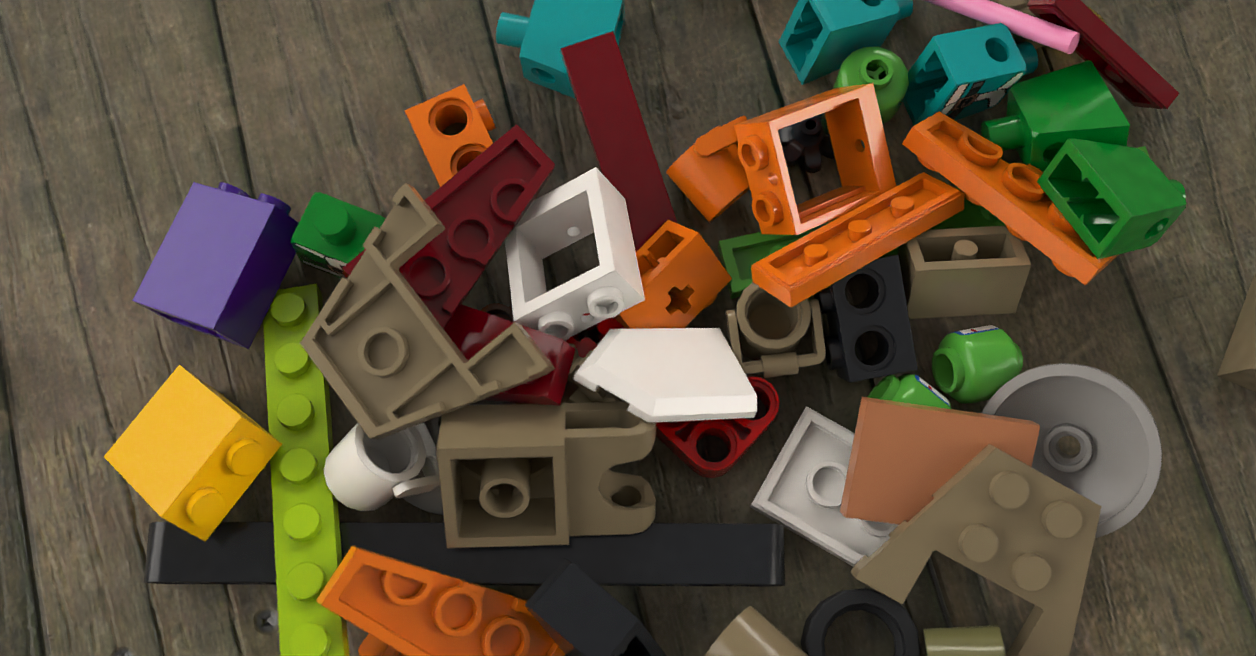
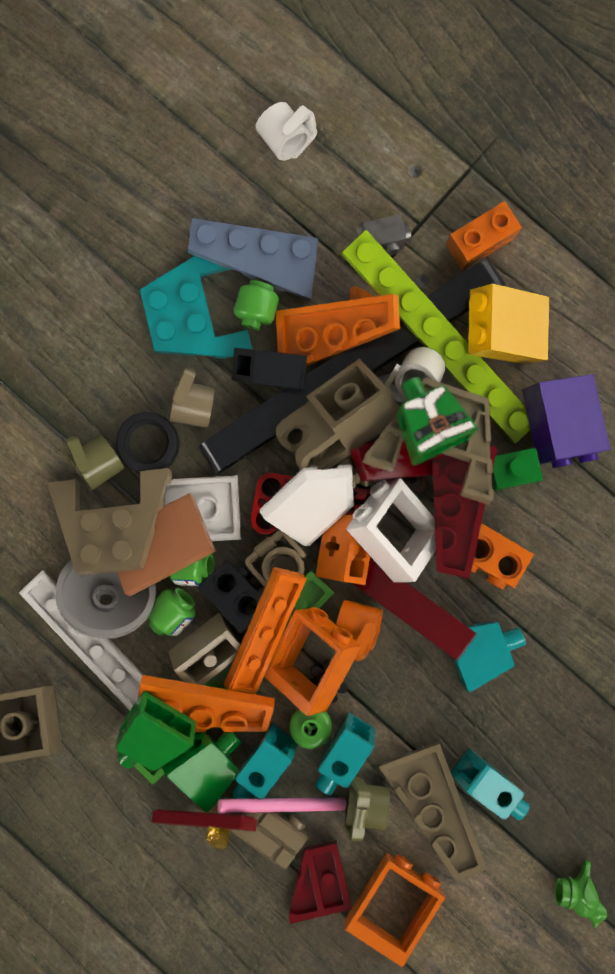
camera: 140 degrees right, 10 degrees up
none -> white tile [19,570,143,711]
none -> torso [396,377,478,466]
none -> orange brick [446,201,522,271]

